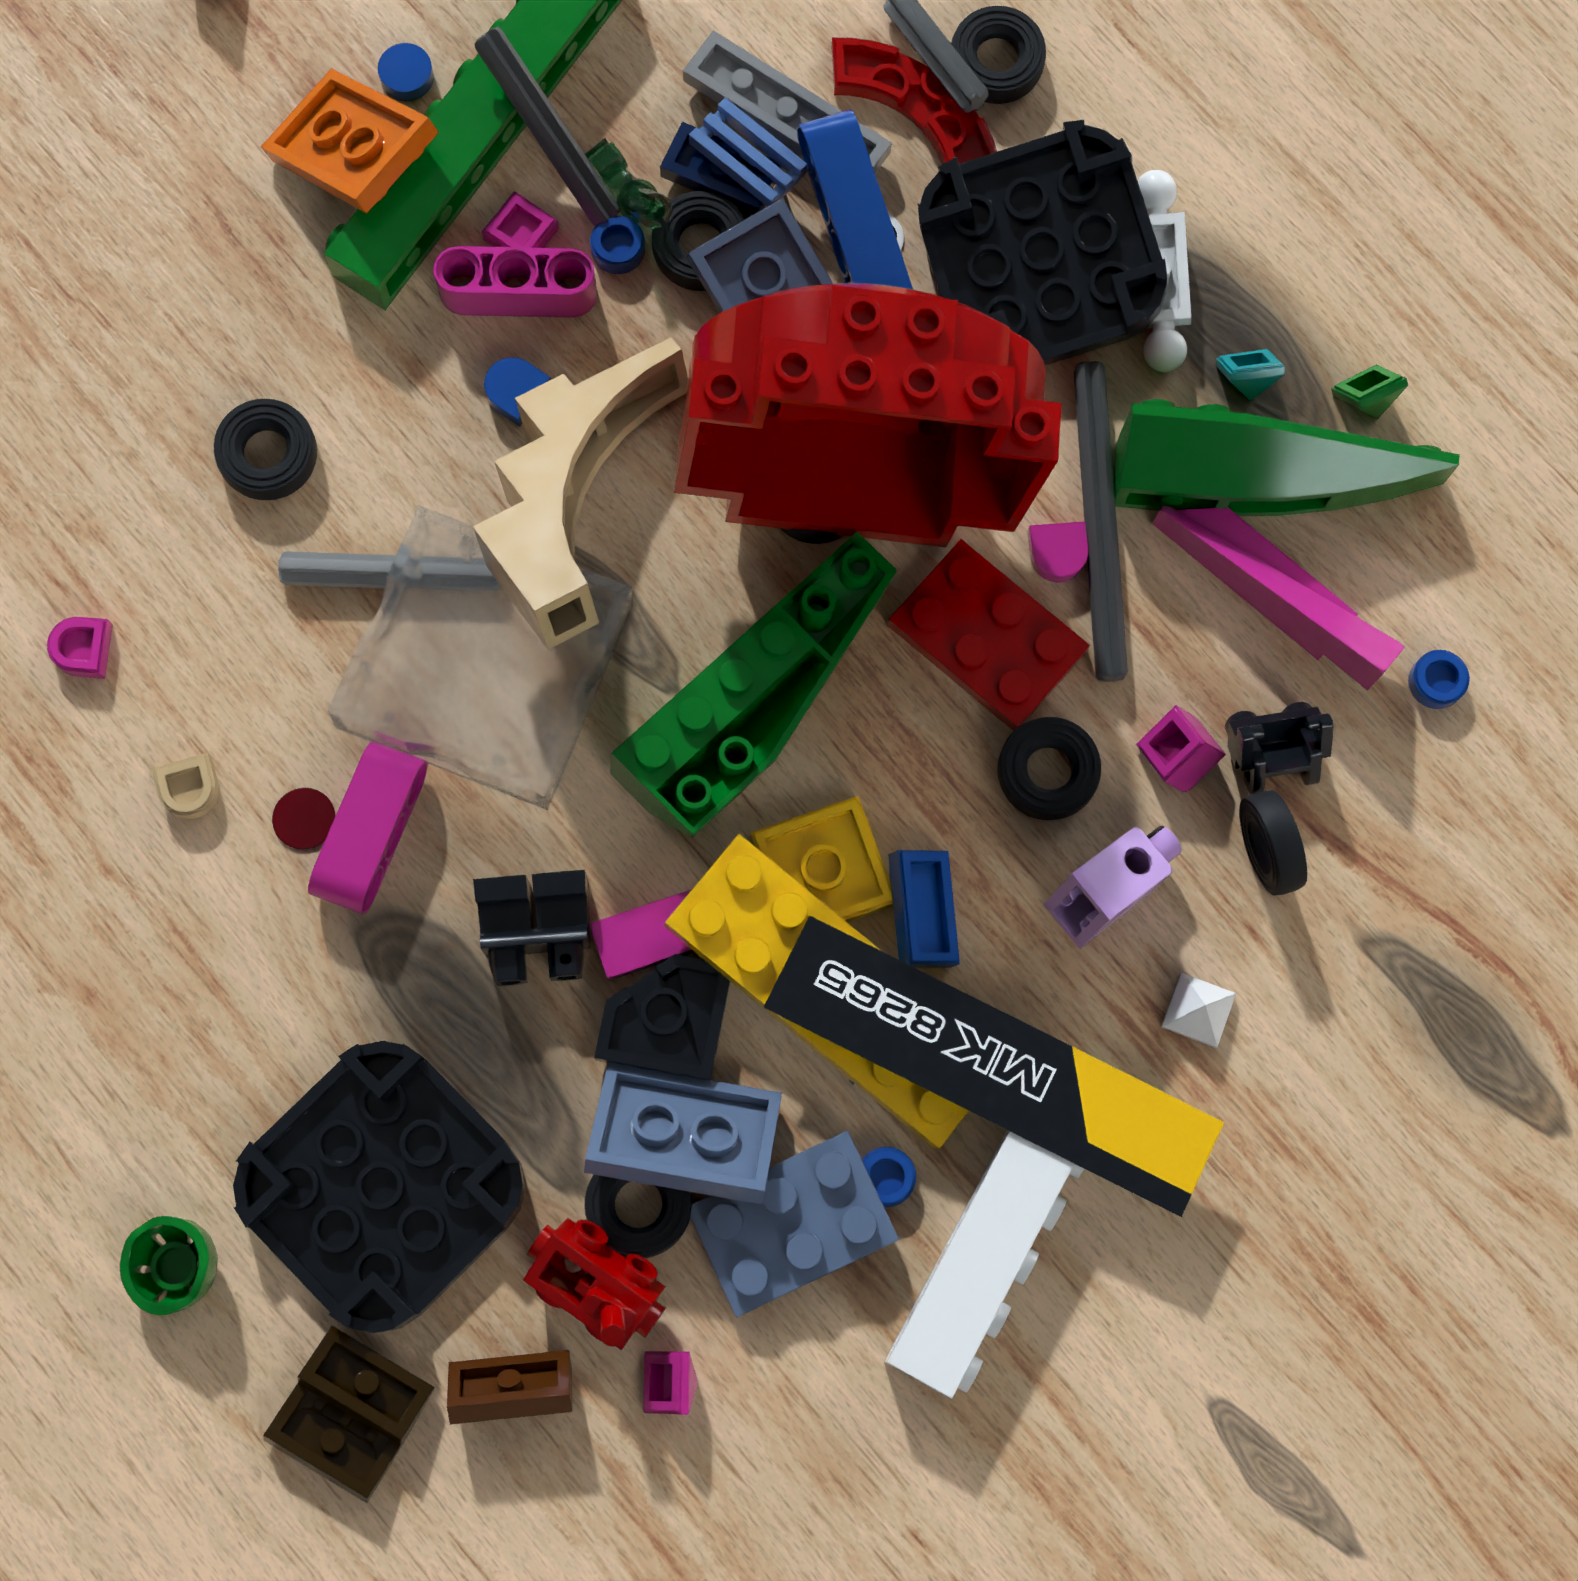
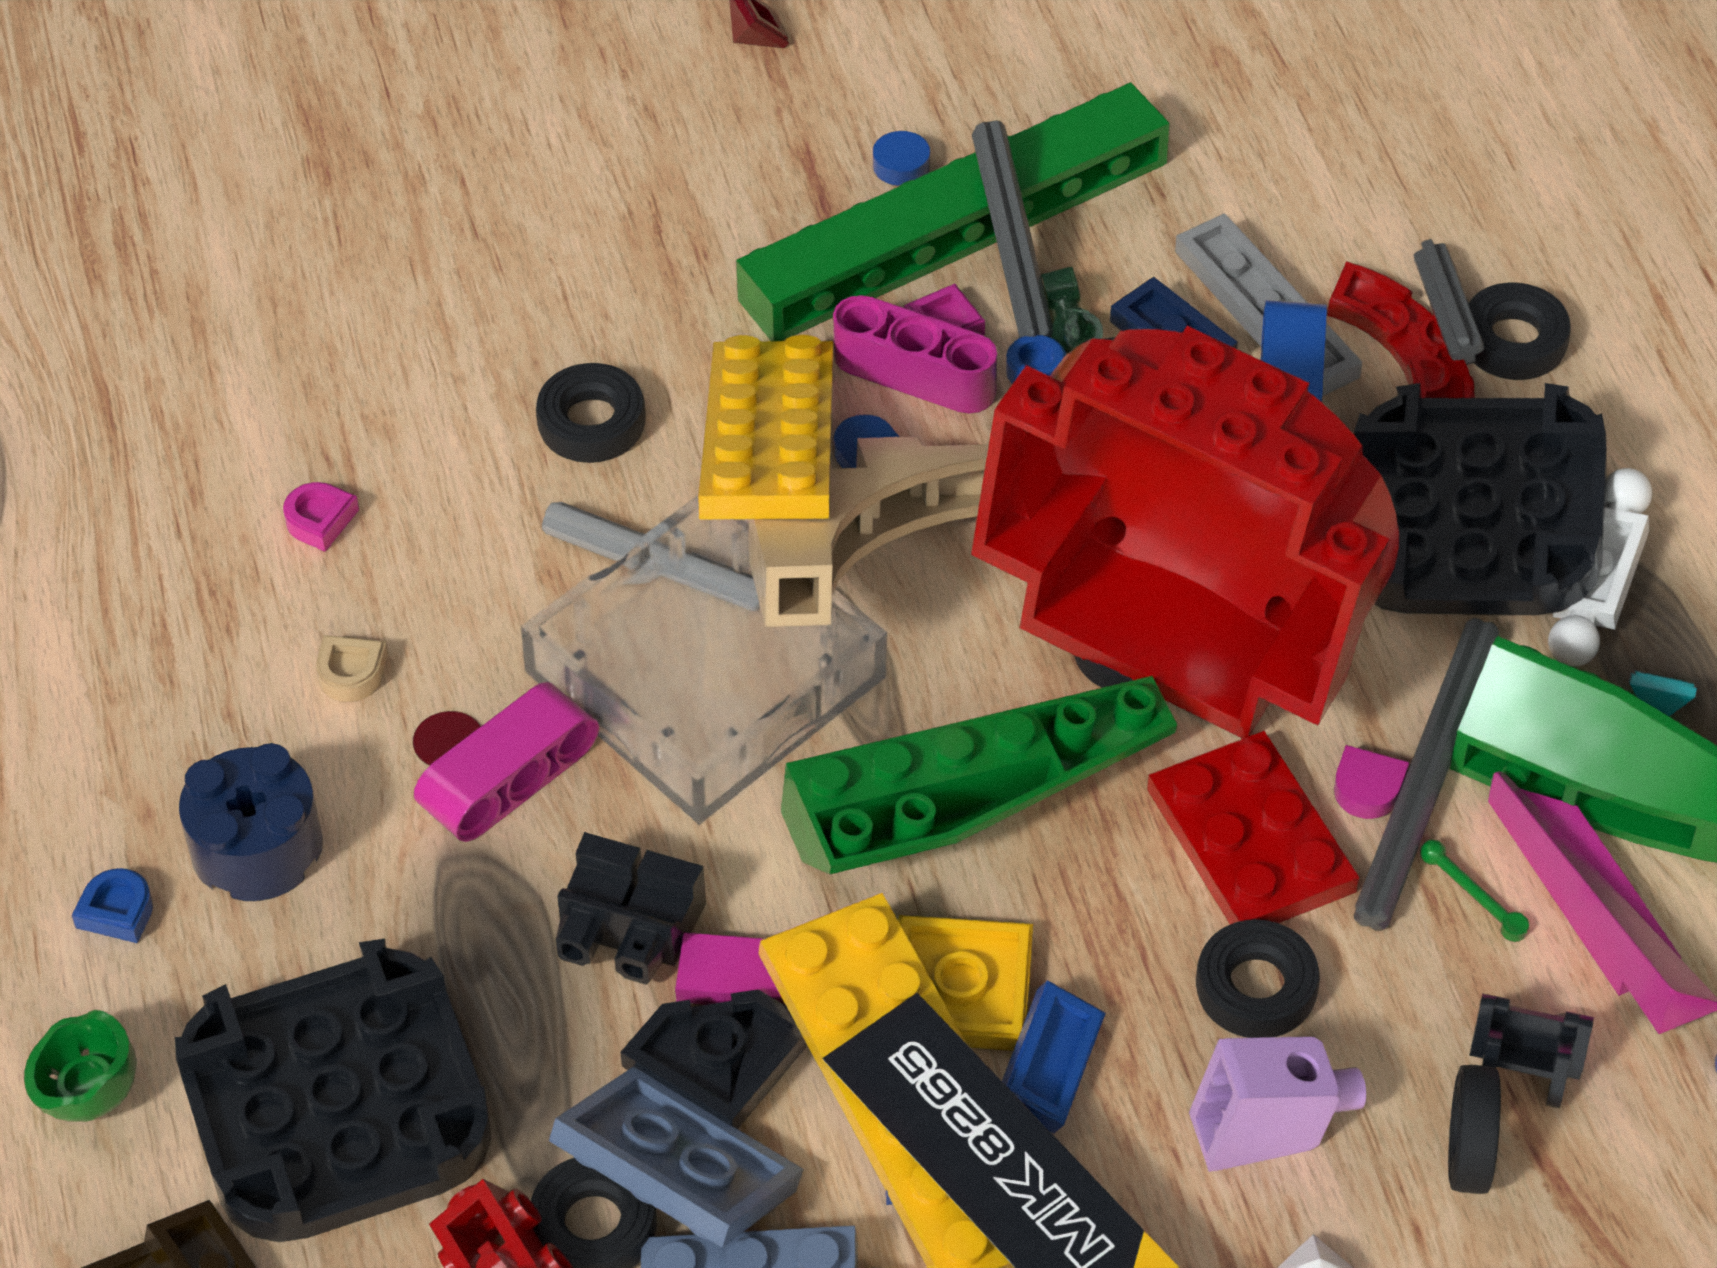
camera: 30 degrees right, 25 degrees down
orange plate [261,68,439,214] -> none
medium blue tile [689,97,807,207] -> none
dark pink slope [1136,705,1226,792] -> none
none -> blue tile [72,868,153,943]
none -> dark blue brick [179,743,323,901]
none -> yellow plate [698,335,833,520]
none -> green hinge [1420,839,1529,942]

